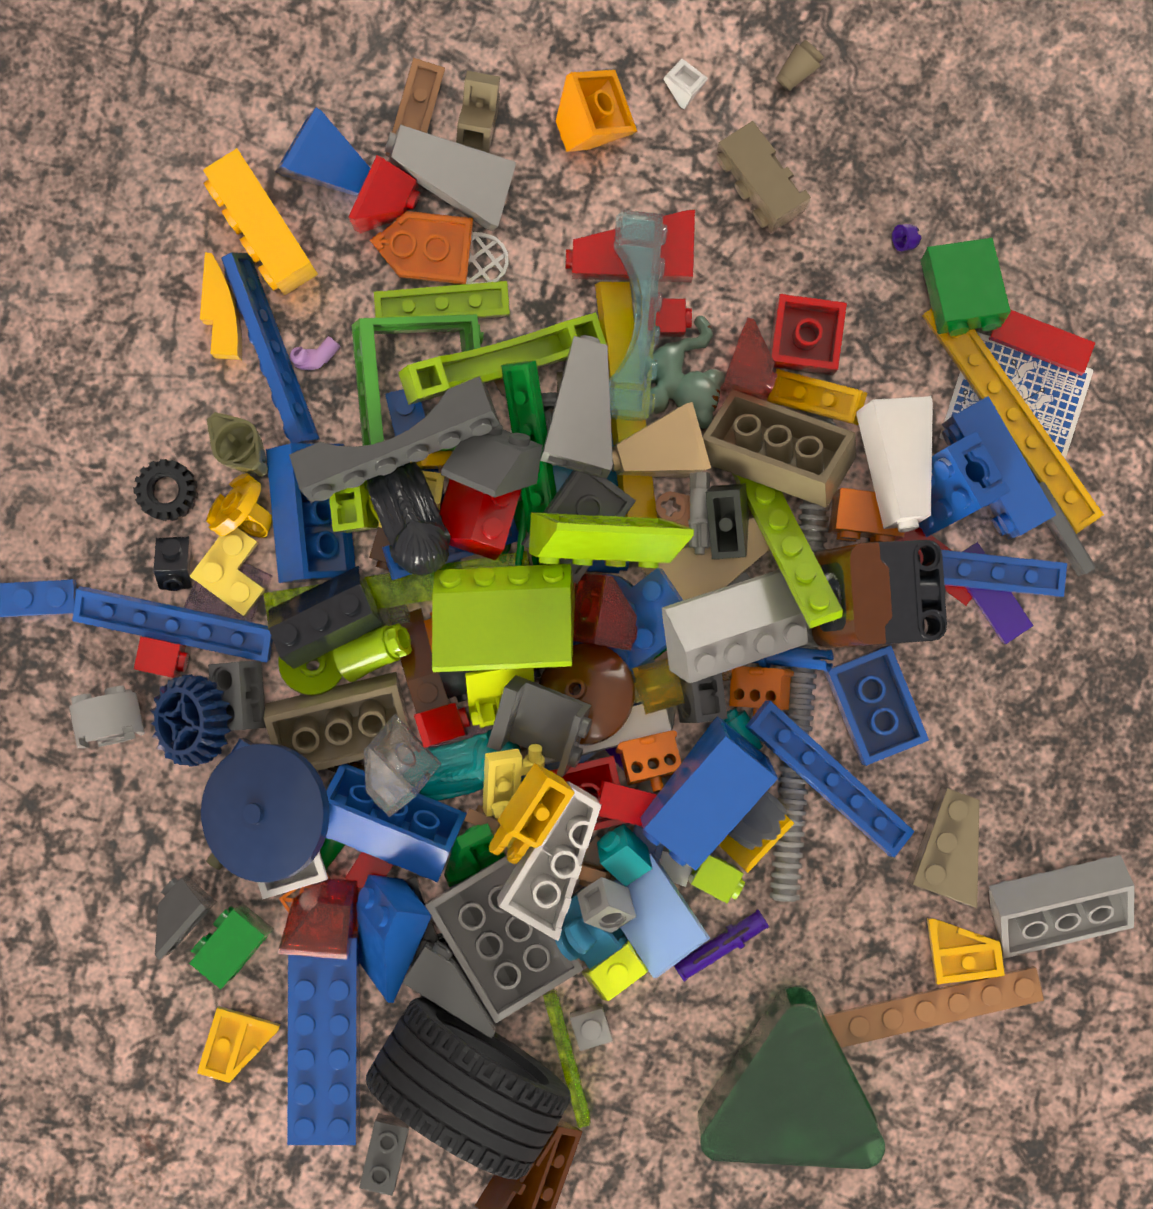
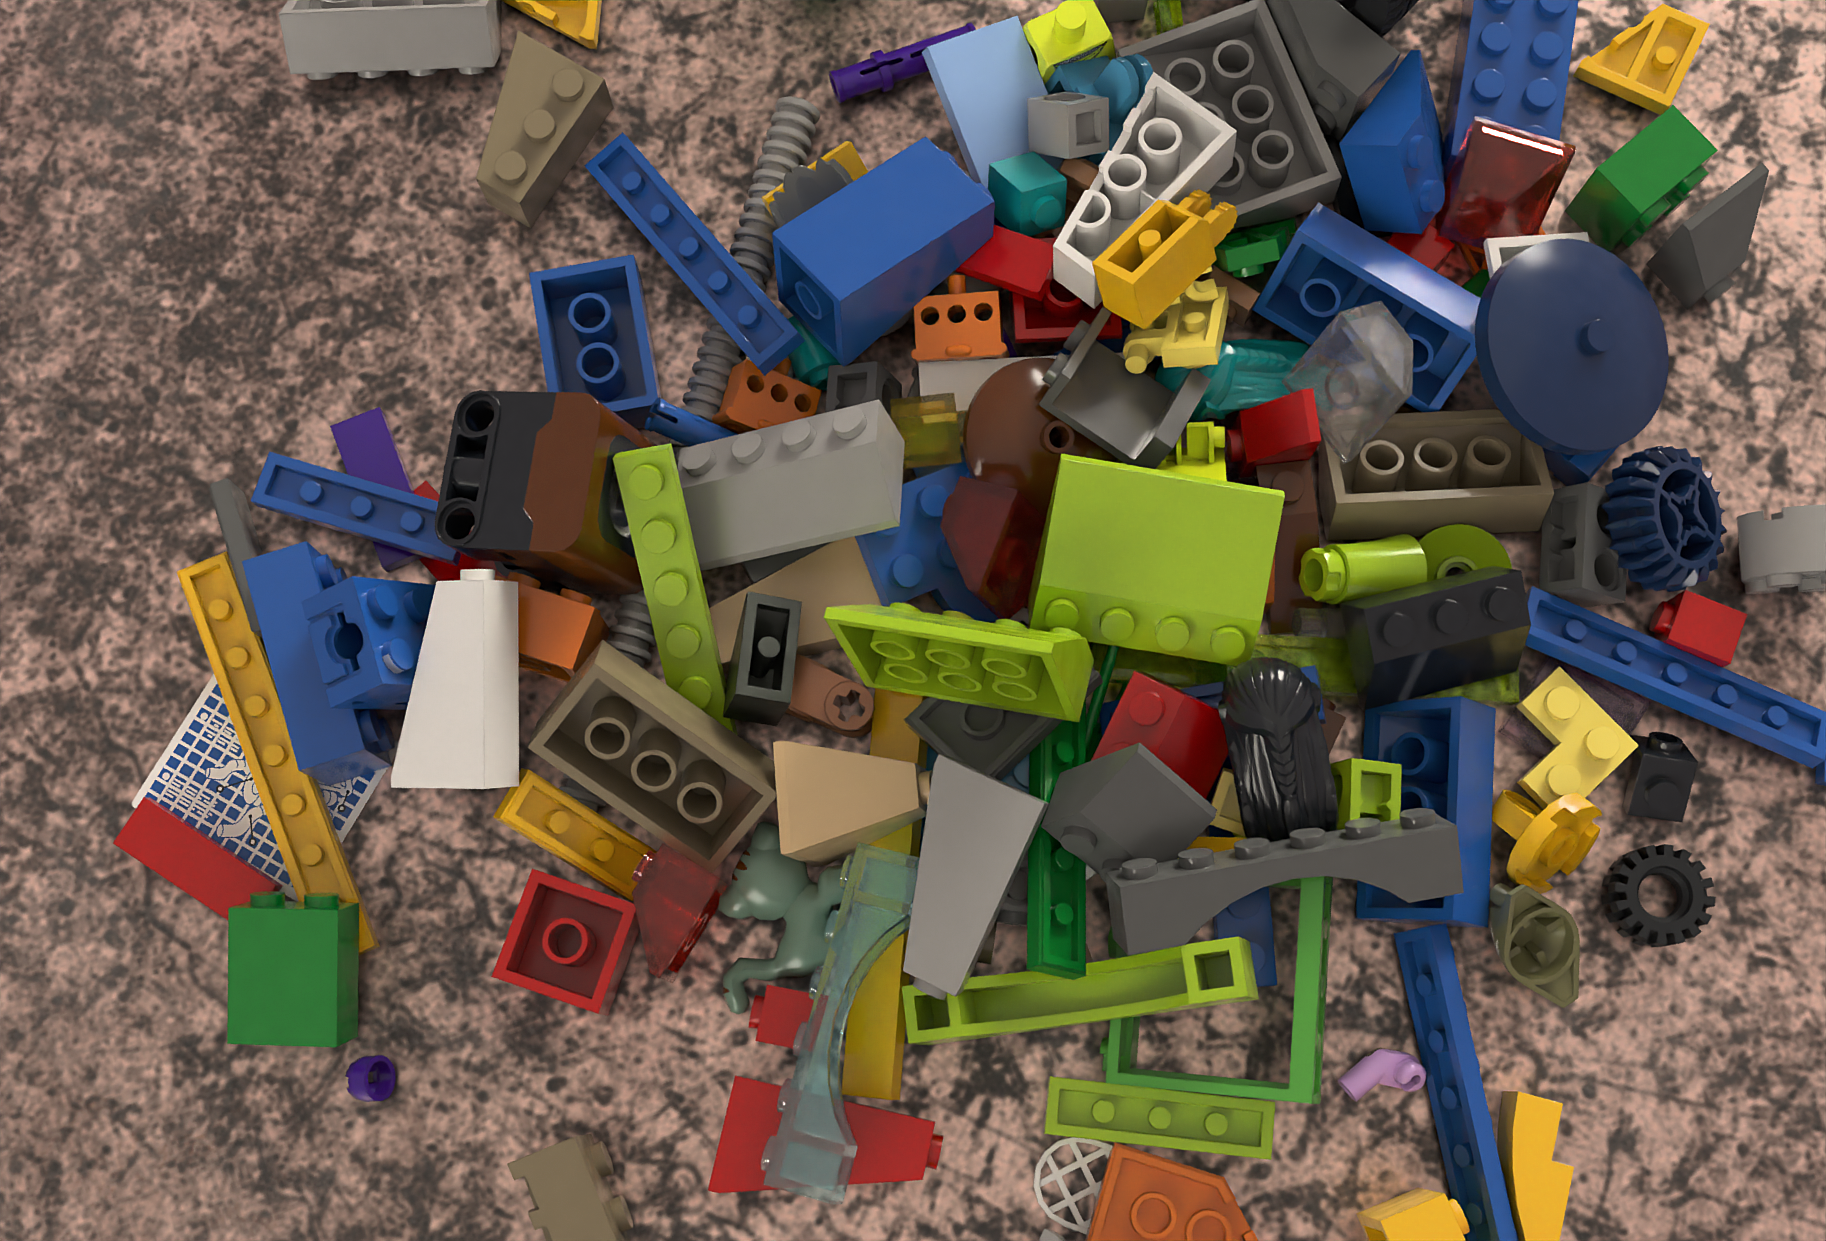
camera: 170 degrees left, 10 degrees down
light grey piece [688,472,711,555] -> none
lime brick [688,853,745,904] -> none

